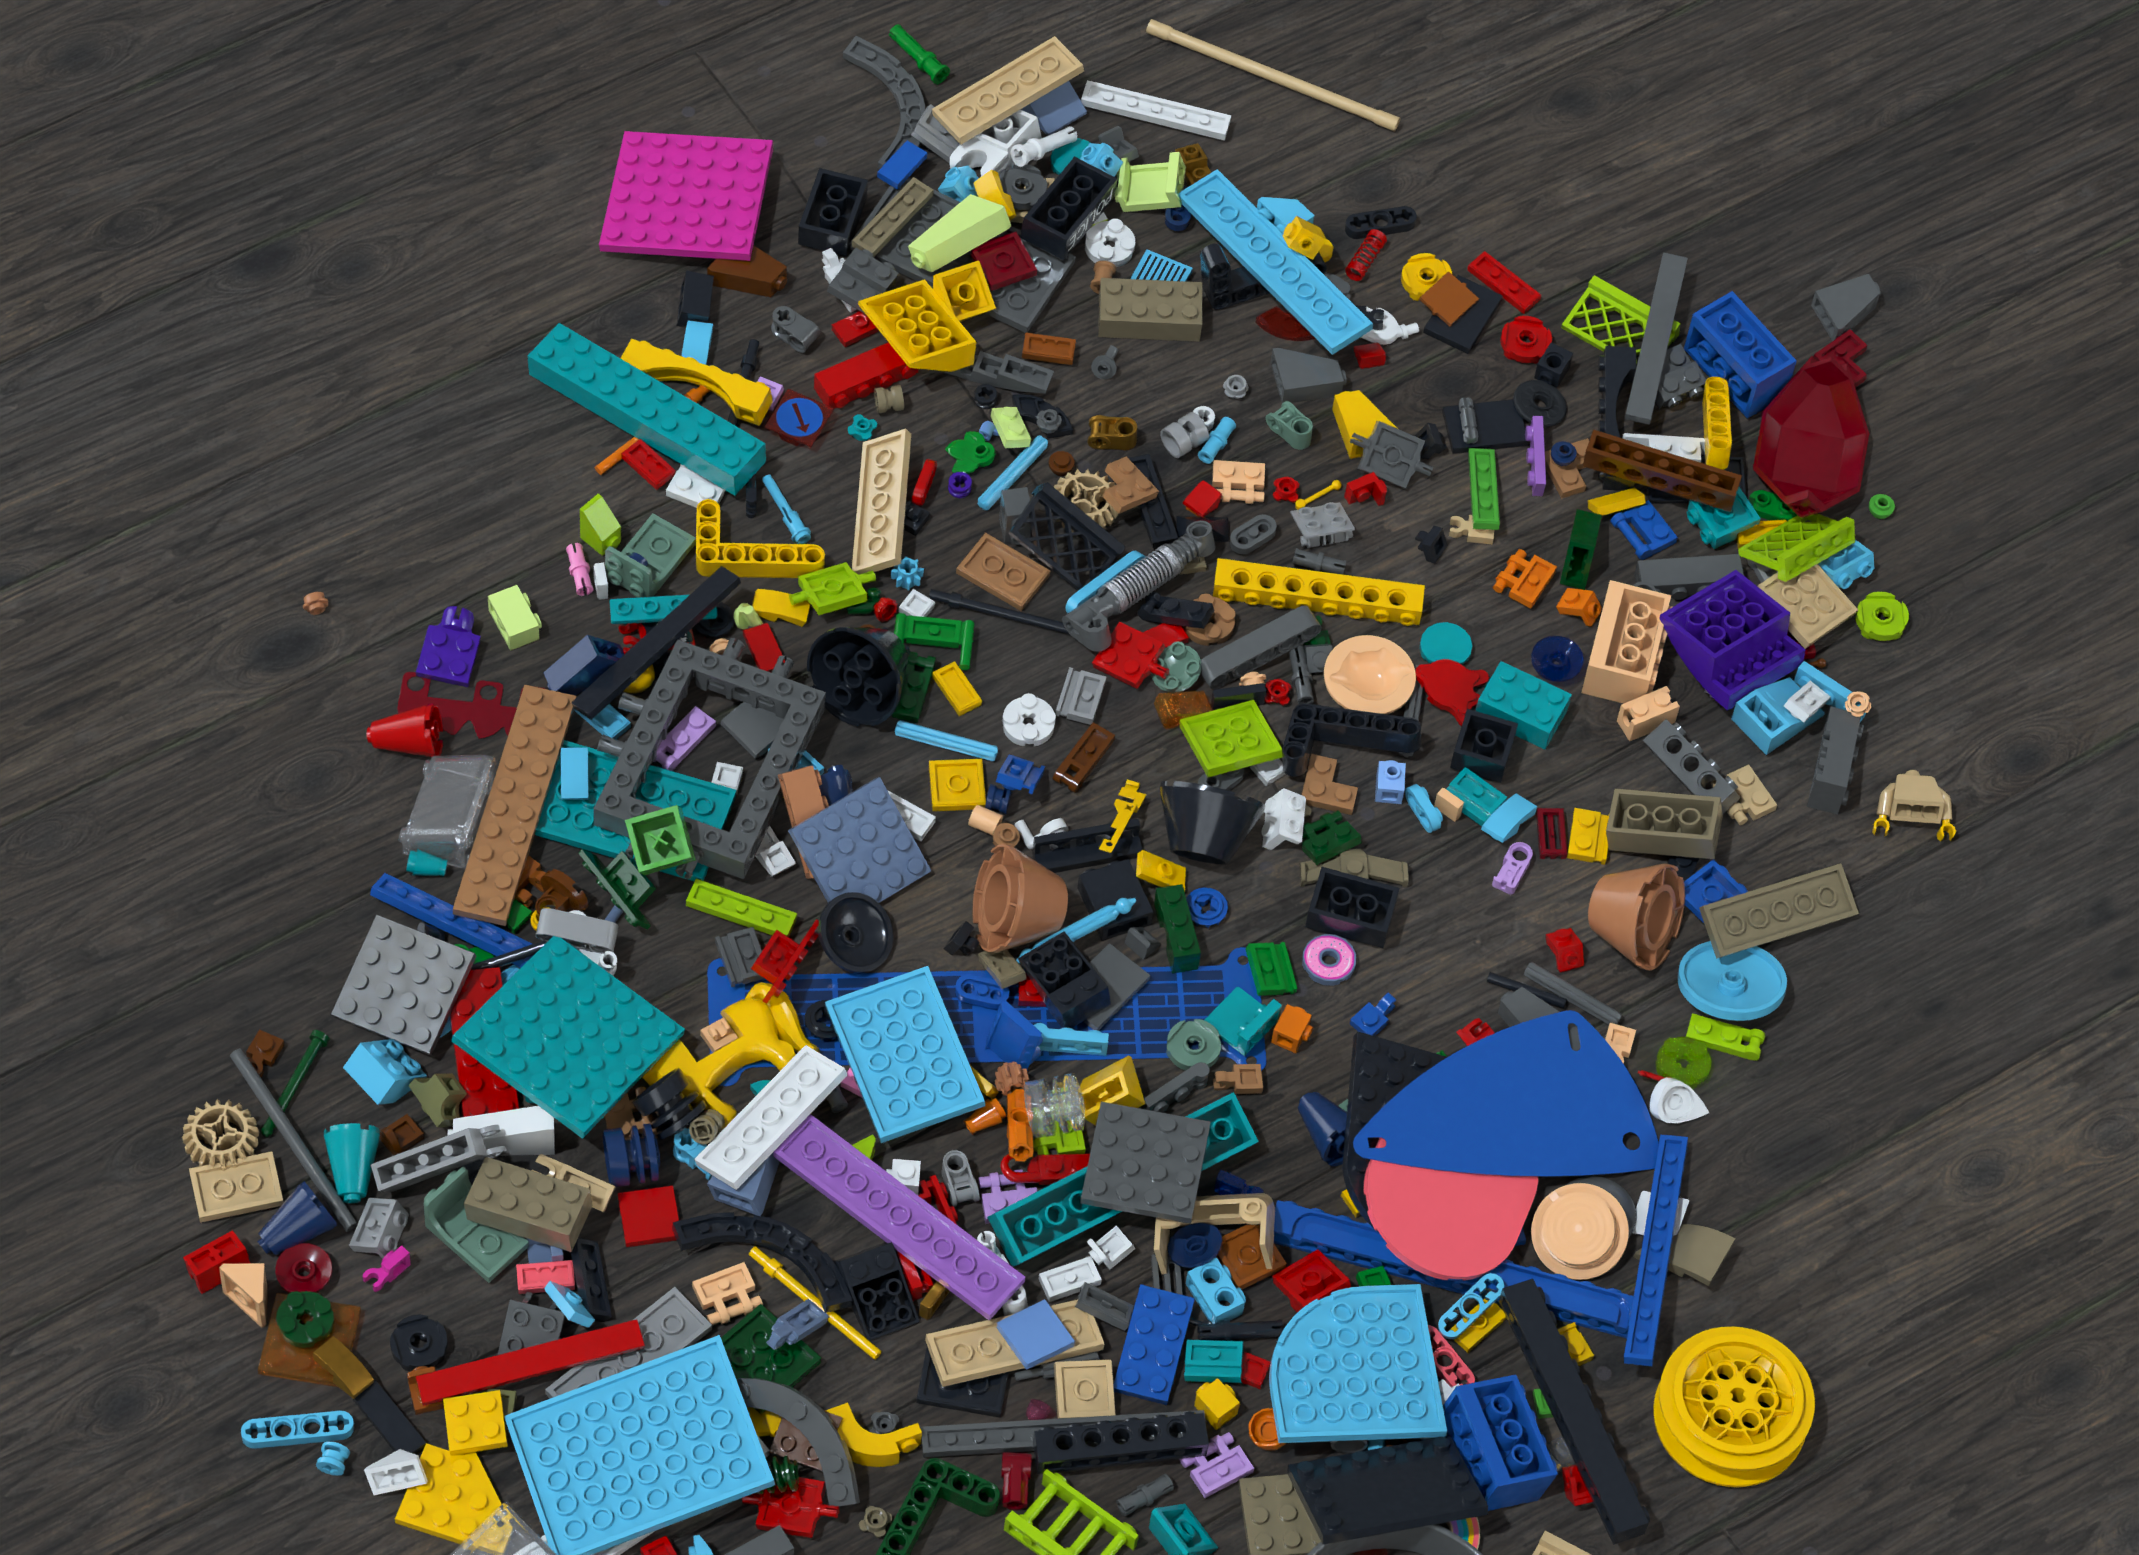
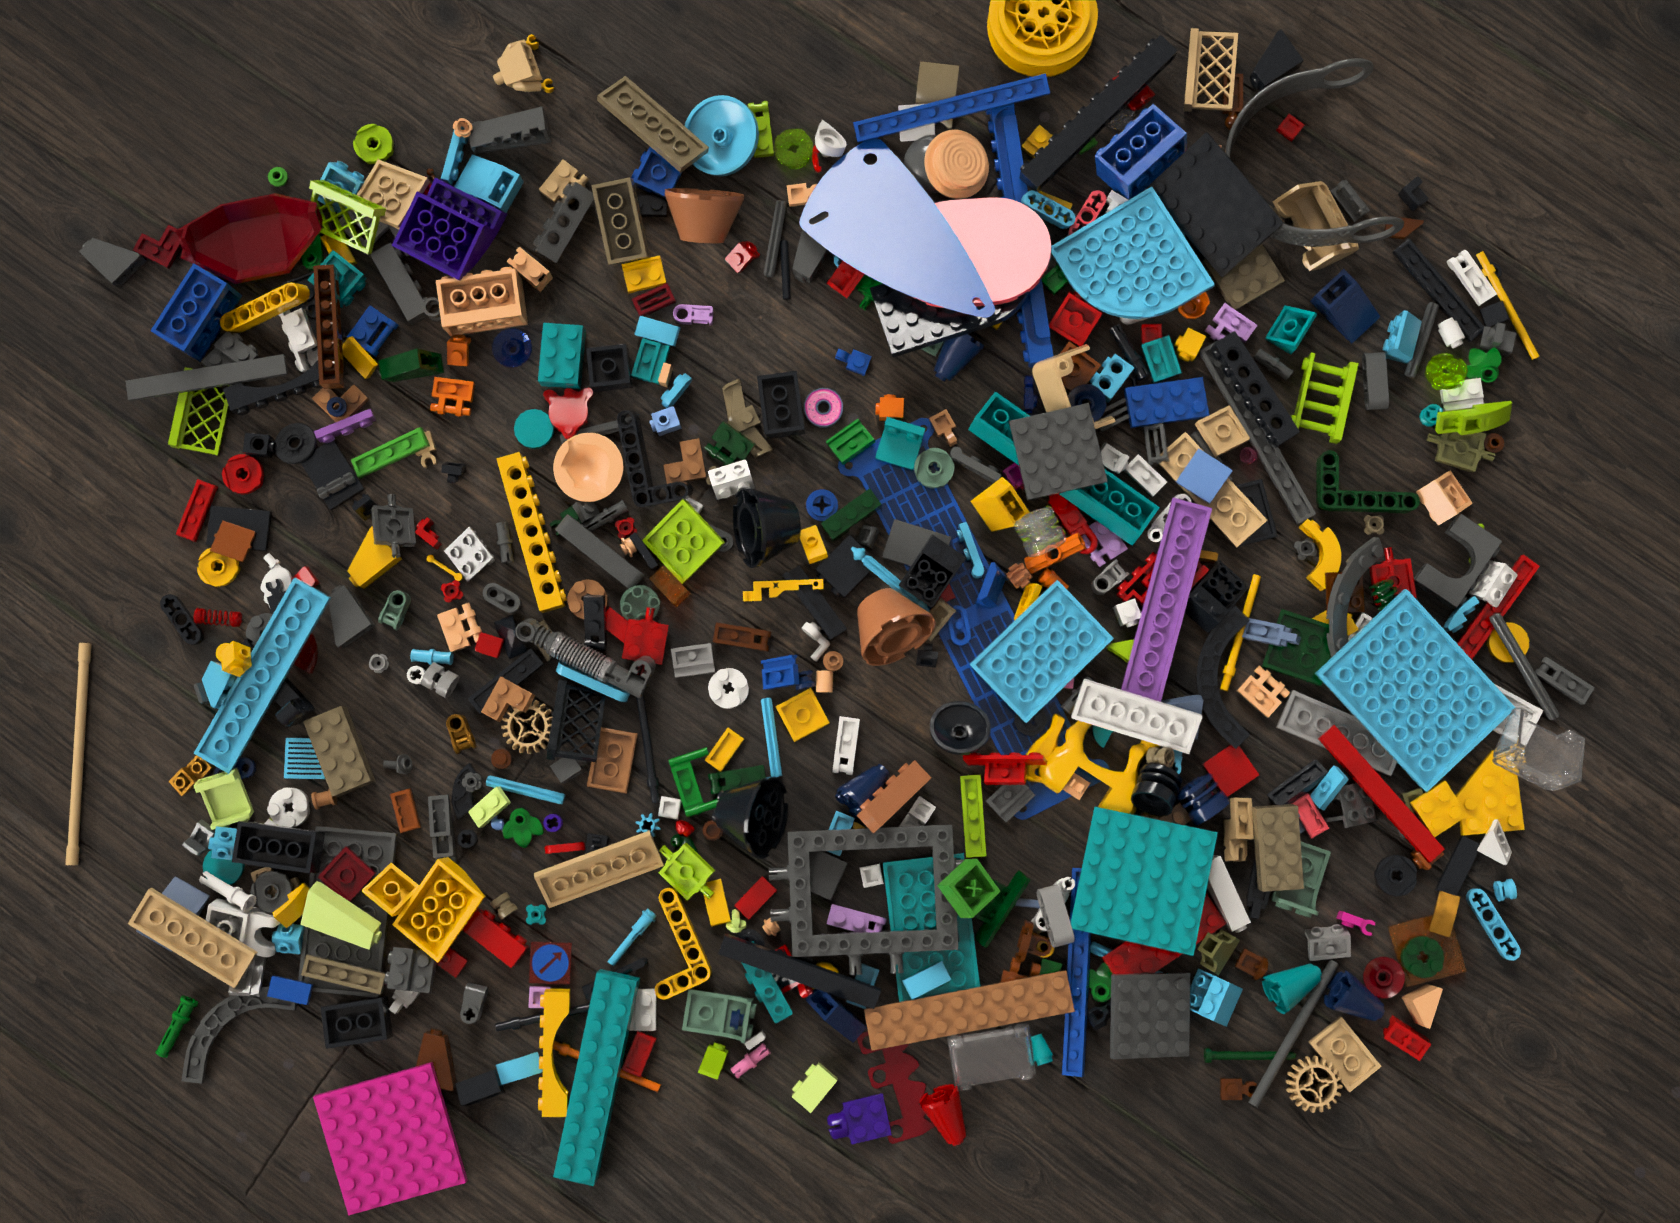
camera: 100 degrees left, 25 degrees up
light grey hinge [371,1125,507,1192] -> none
black bar [471,940,546,970] -> none
sand blue plate [788,777,931,903] -> none
dark red piece [1001,1452,1031,1511] -> none
white plate [1081,80,1231,141] -> none
white plate [1784,681,1830,722] -> none

